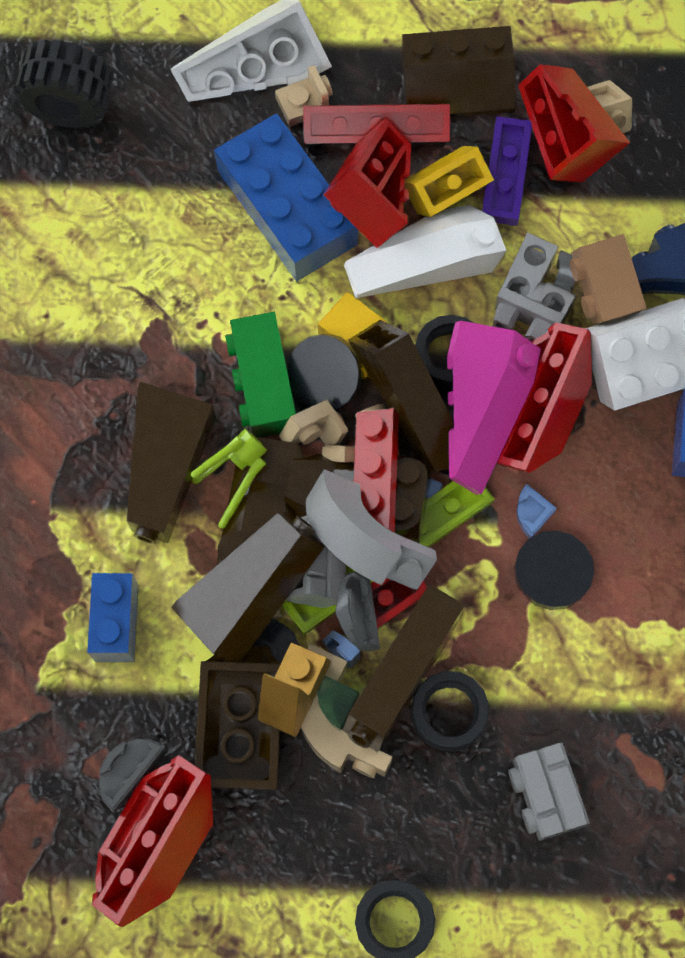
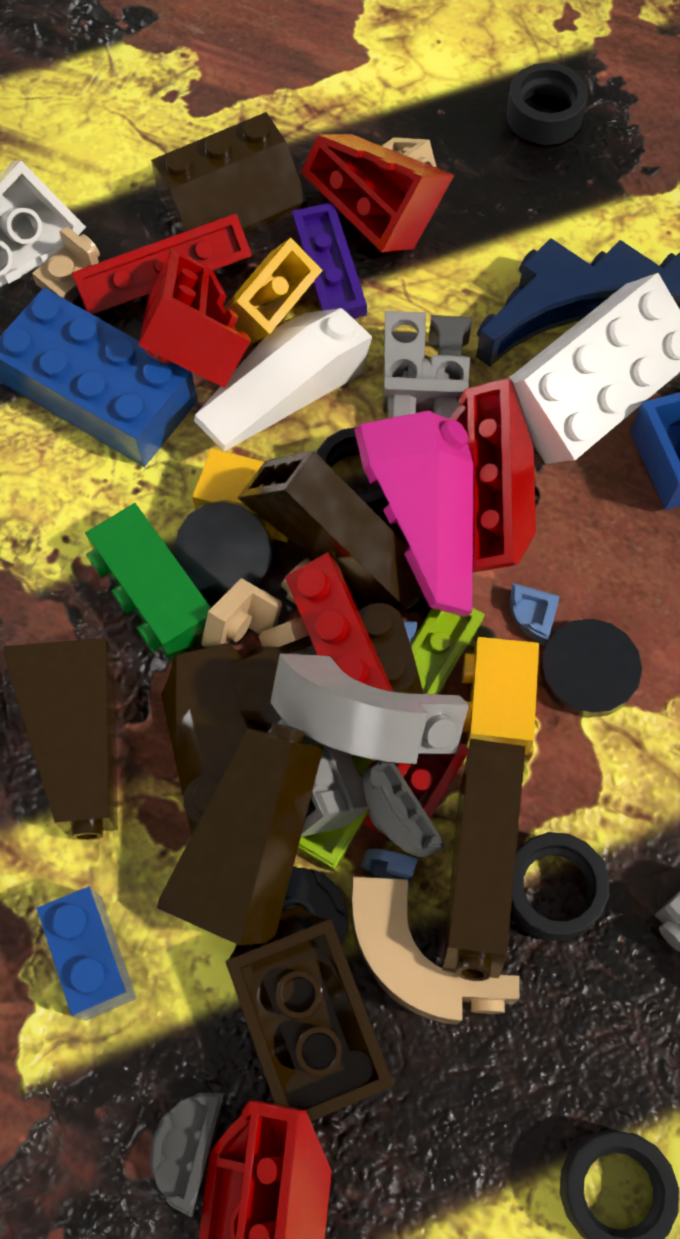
camera: 25 degrees left, 5 degrees down
lime plant [191,428,267,529] -> none
pearl gold slope [258,643,331,737] -> none
clear green tile [317,675,359,731] -> none
medium nougat brick [570,234,647,326] -> none
none -> yellow brick [462,637,539,755]

